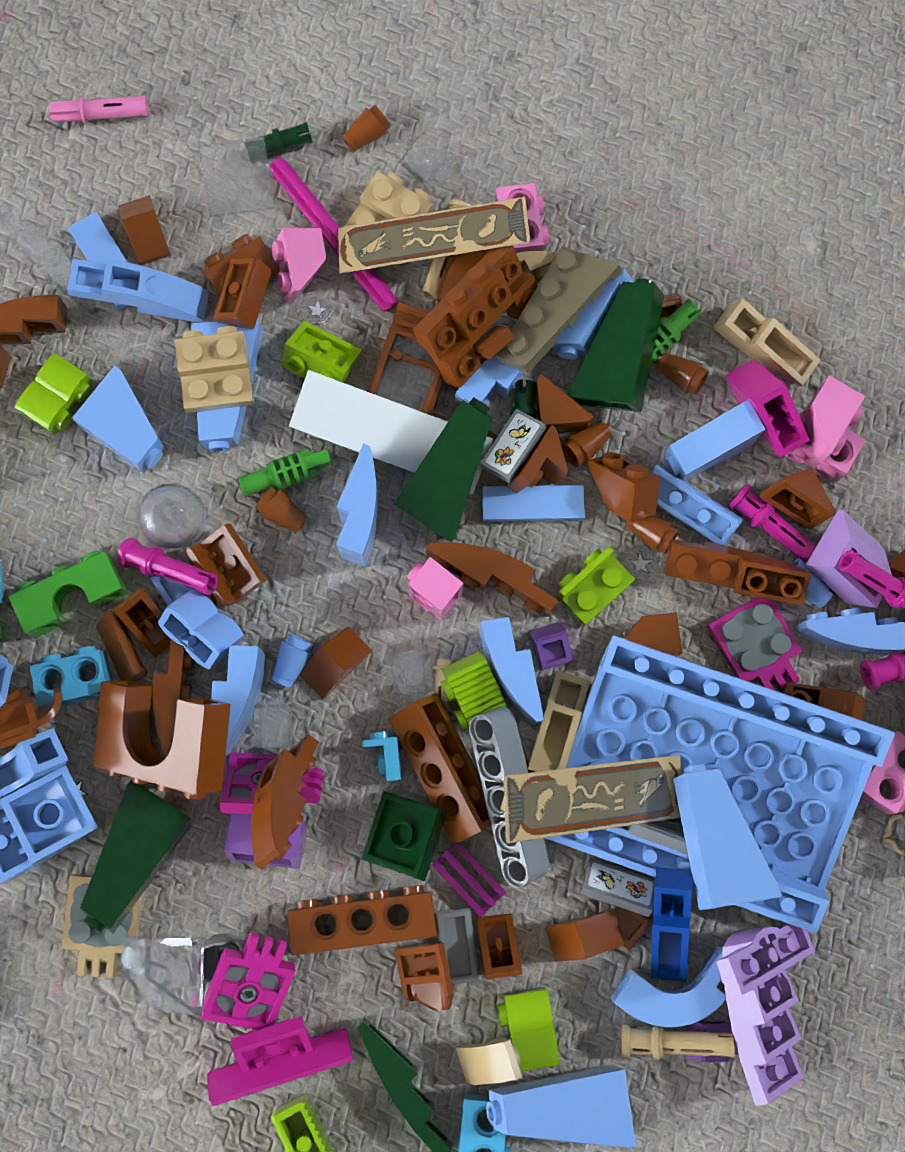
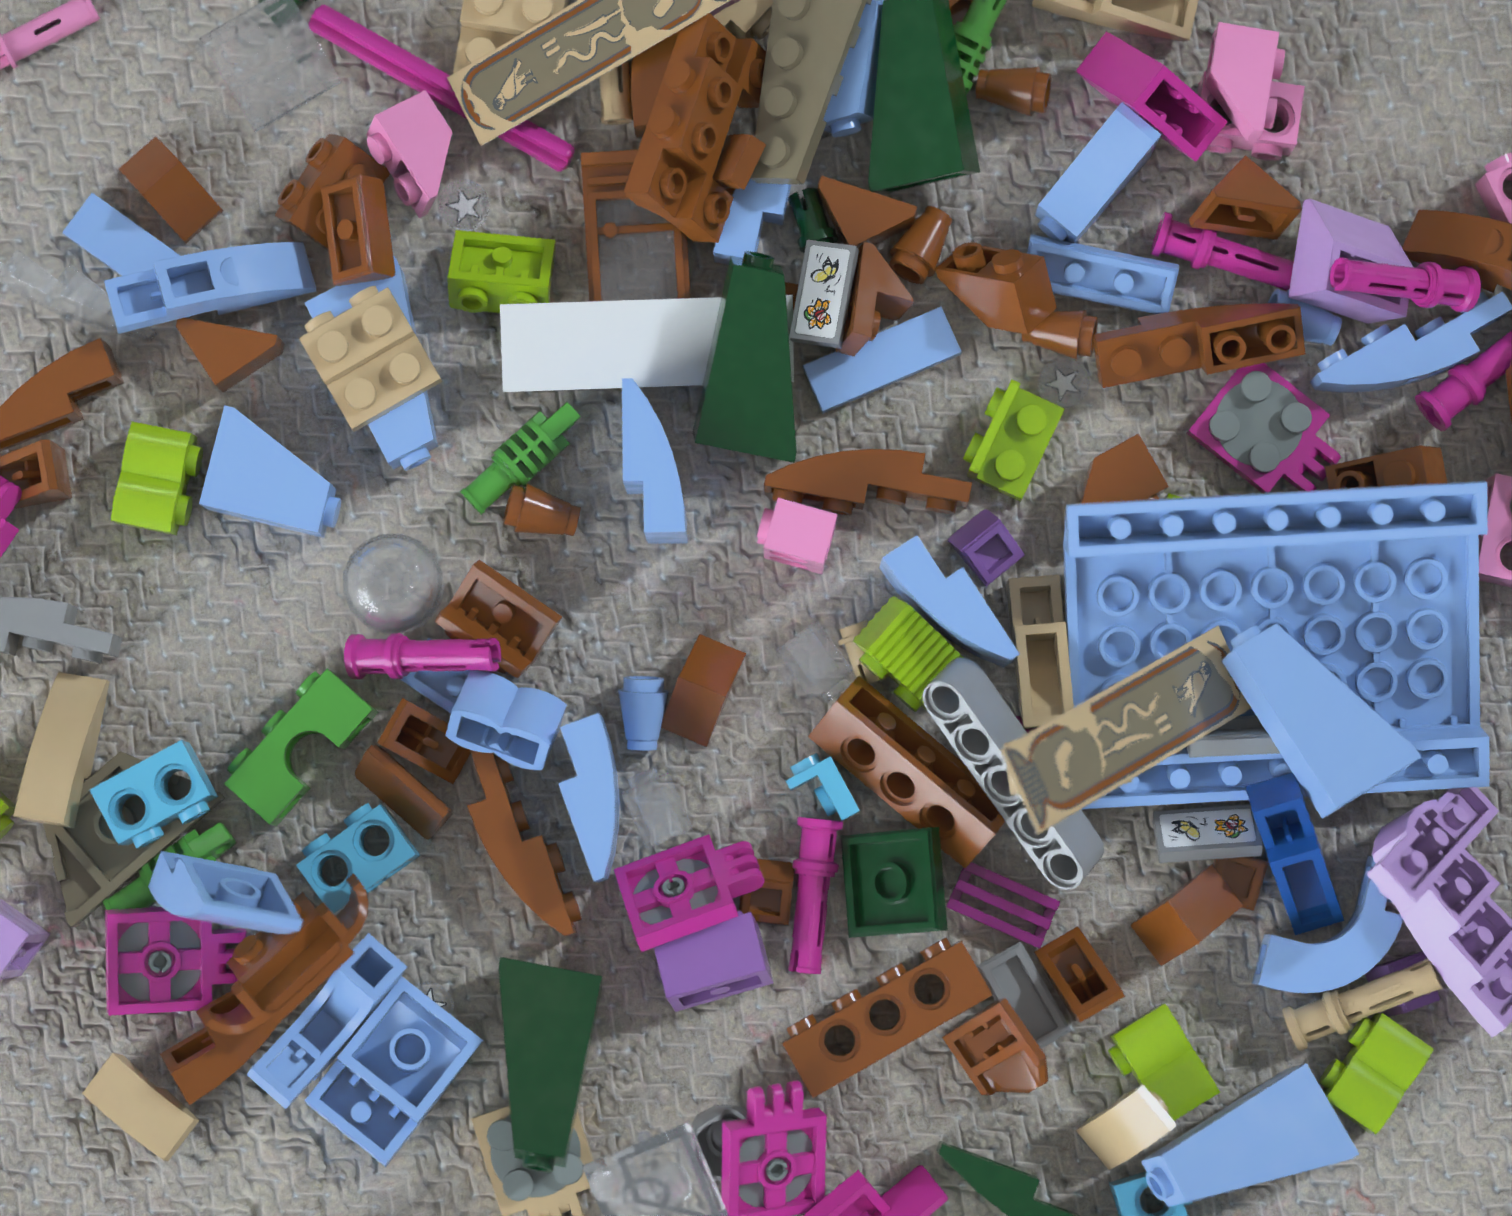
camera: 15 degrees left, 5 degrees up
dark orange arch [93,680,231,799] -> none
dark orange slope [251,734,319,869] -> none
none -> dark orange slope [176,318,284,393]
none -> dark orange slope [739,859,794,925]
none -> dark pink pin [788,817,843,974]
none -> lime brick [1318,1013,1434,1134]

